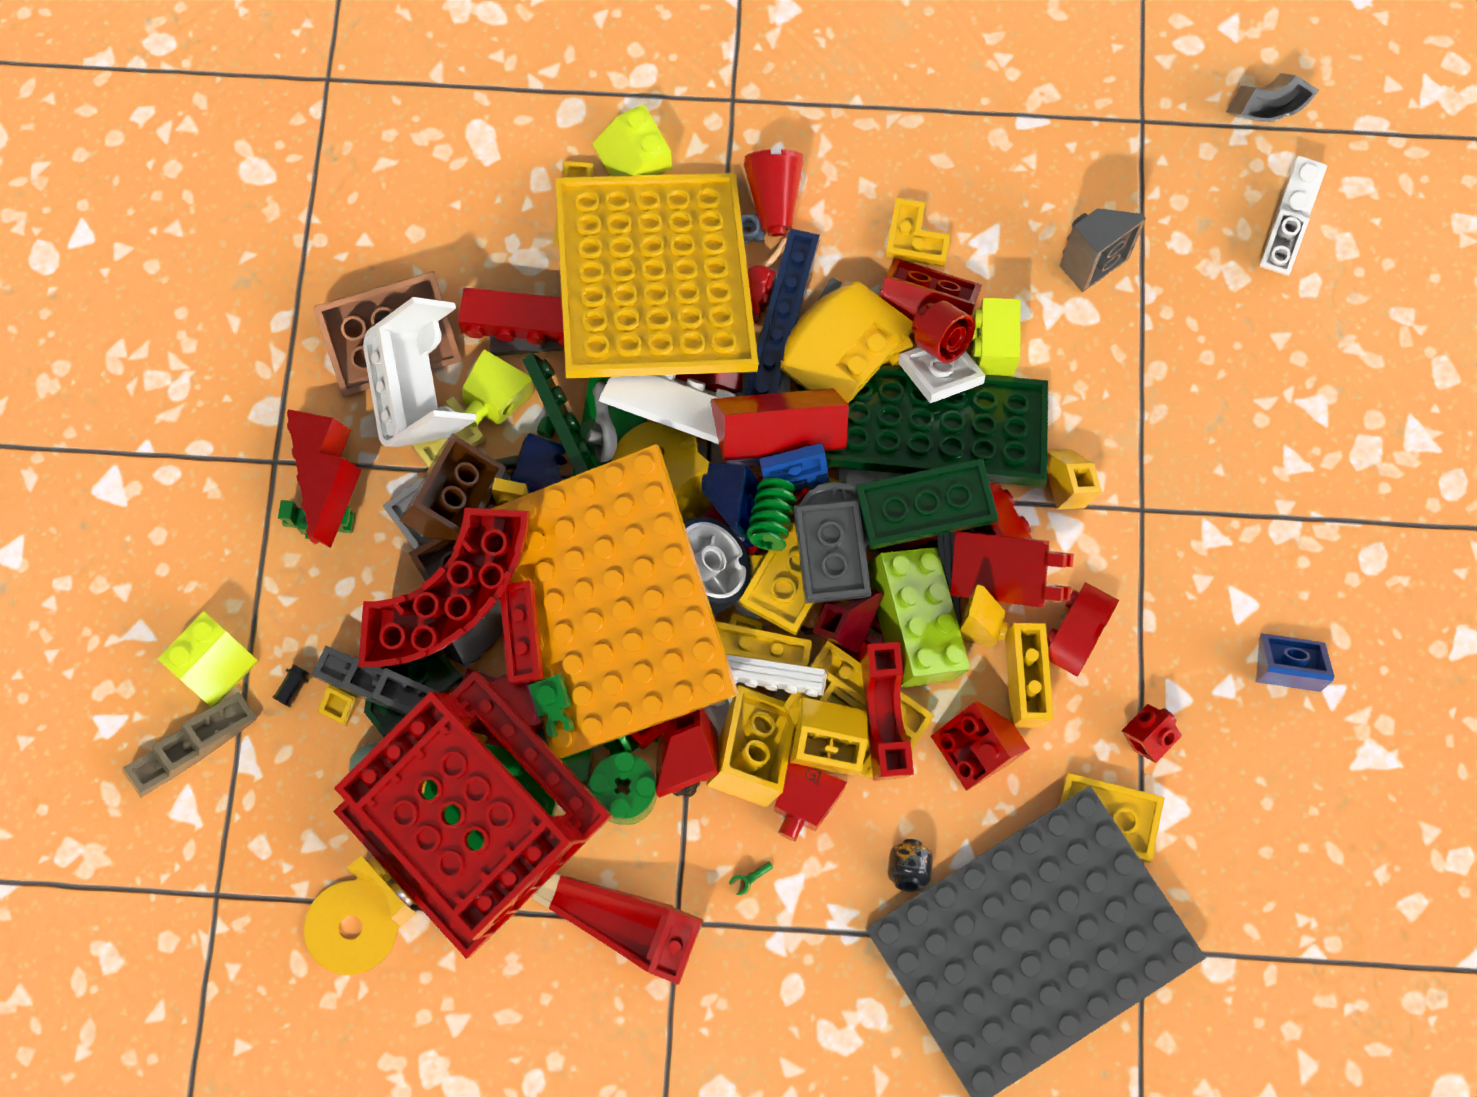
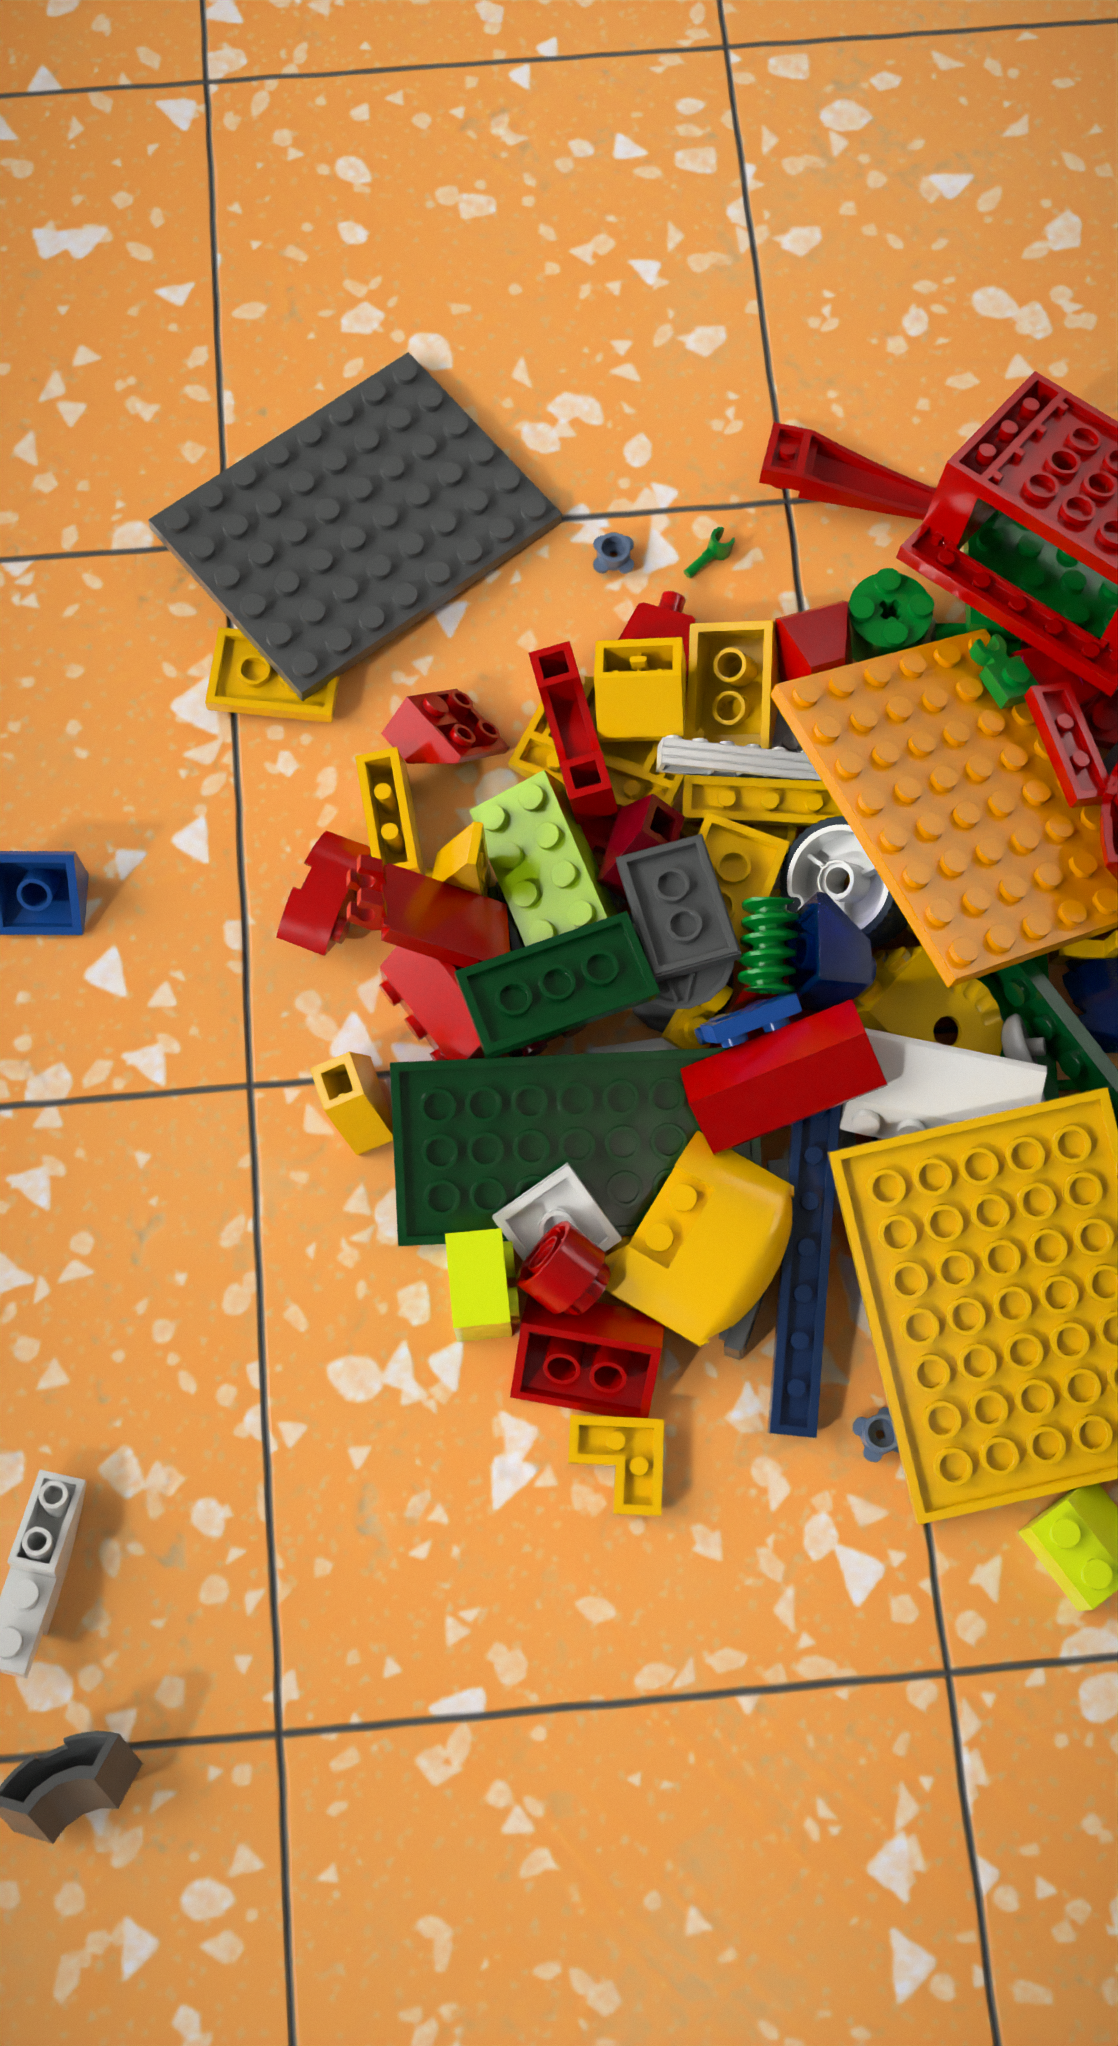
camera: 170 degrees right, 0 degrees up
red cone [743,149,804,237] -> none
red animal [747,231,789,325] -> none
head [888,839,933,892] -> none
dark grey slope [1060,208,1146,292] -> none
red brick [1121,704,1182,763] -> none
none -> sand blue plate [593,533,634,574]

